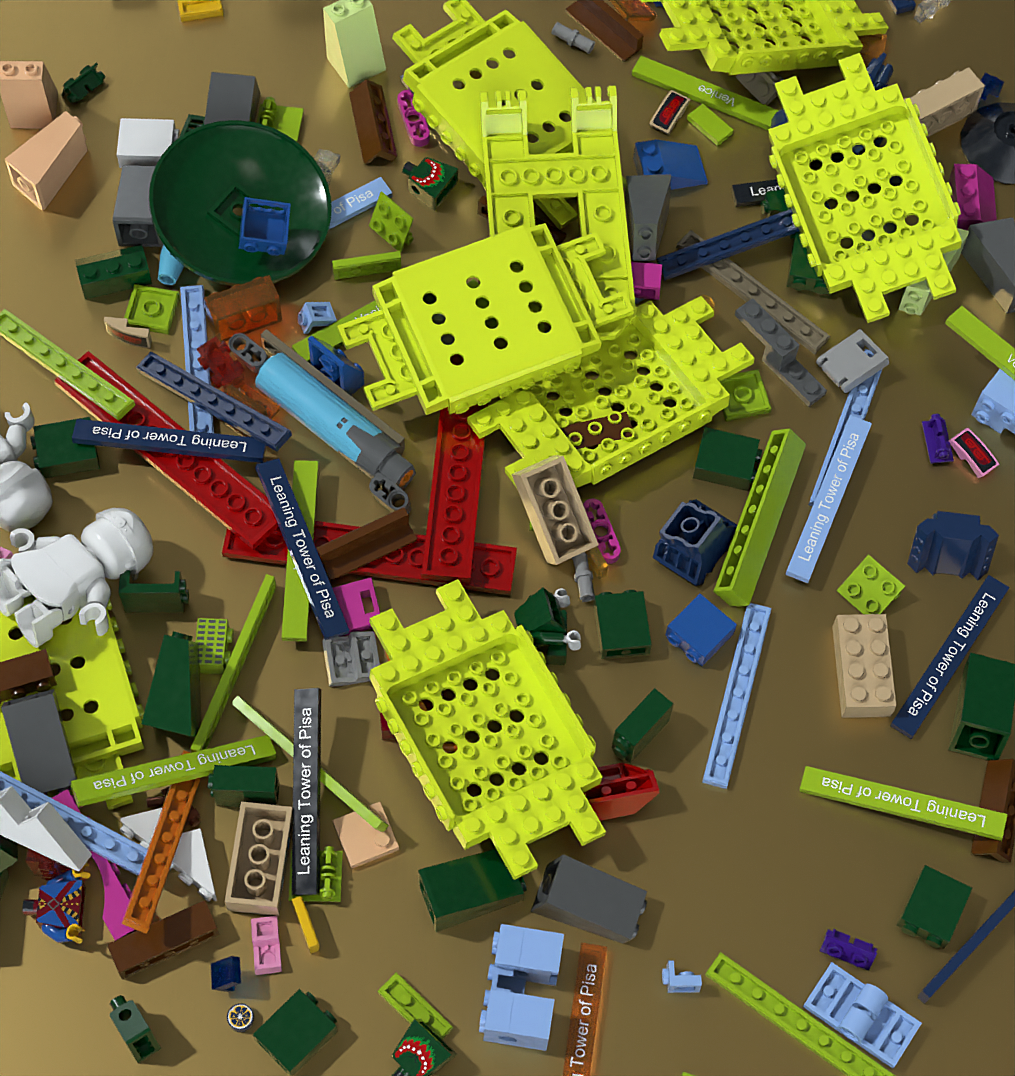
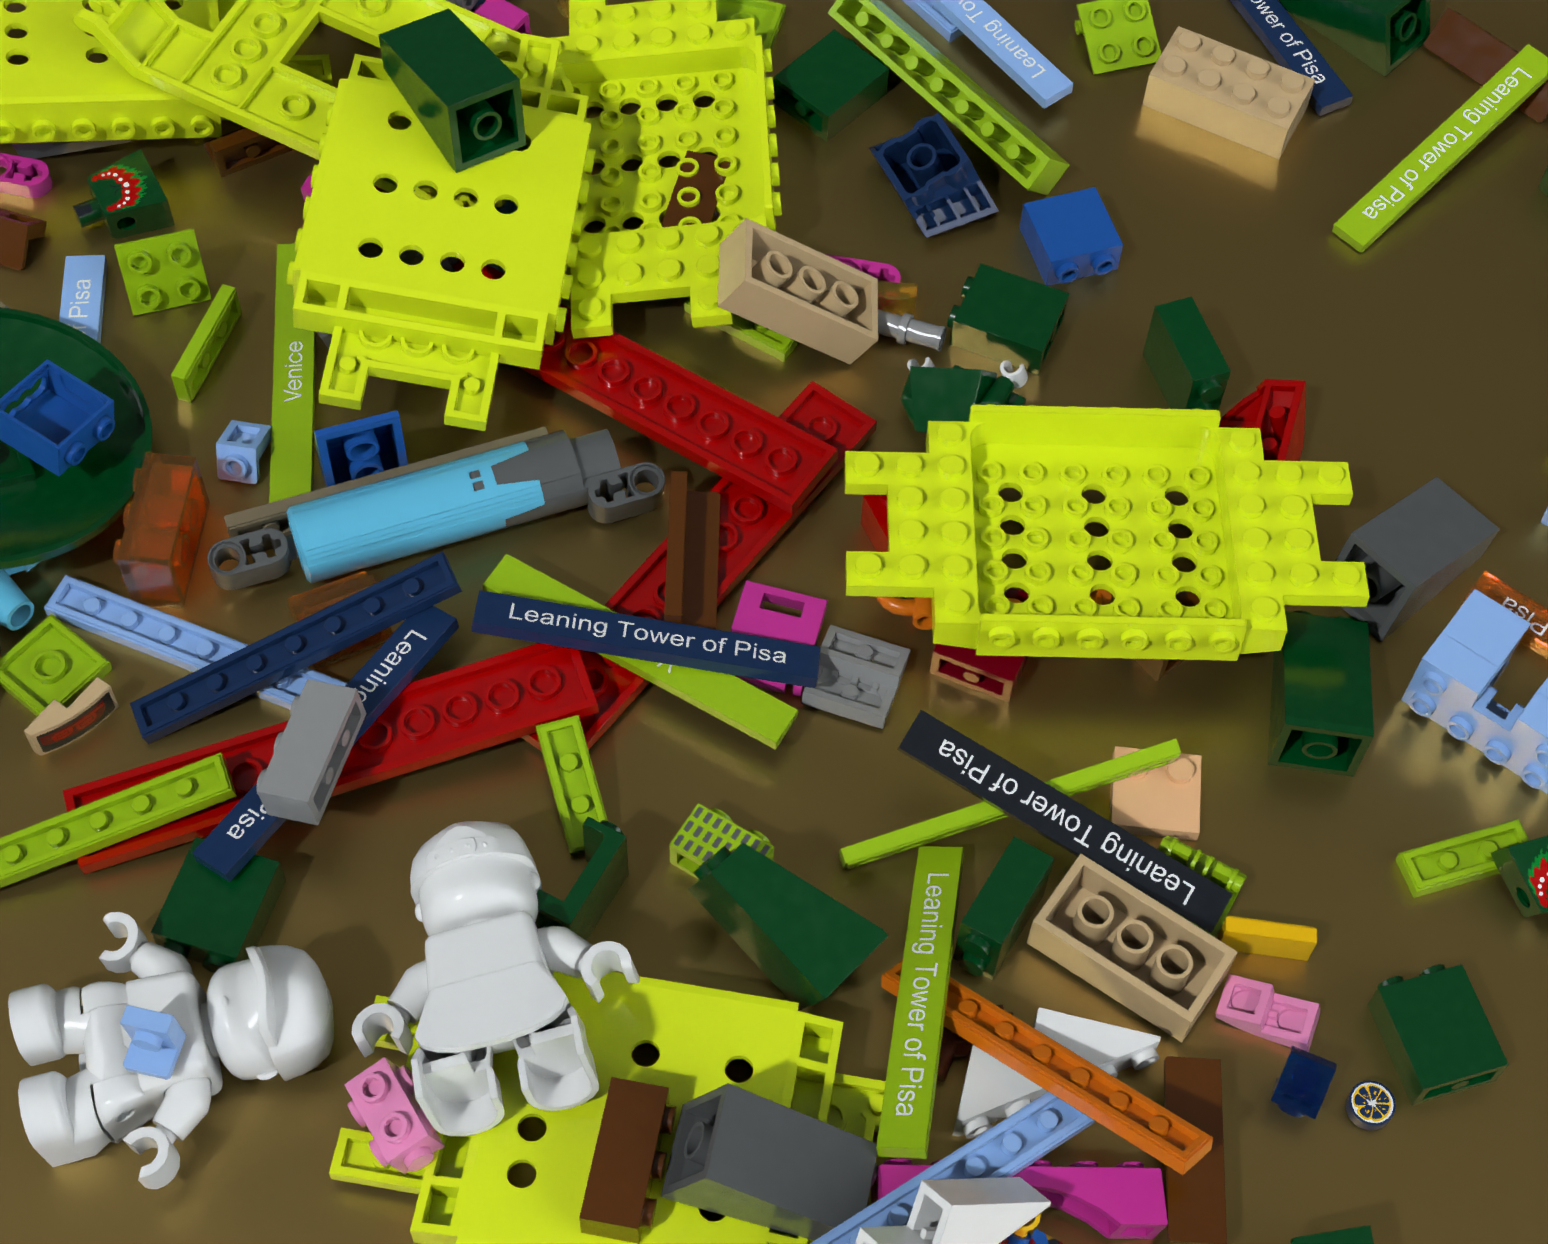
camera: 60 degrees left, 5 degrees down
lime tile [191,574,277,752] -> none
clear red brick [197,336,245,392] -> none
light blue tile [702,603,772,789] -> none
none -> light grey brick [256,679,367,825]
none -> dark green slope [379,8,526,173]
none -> lime tile [536,715,608,855]

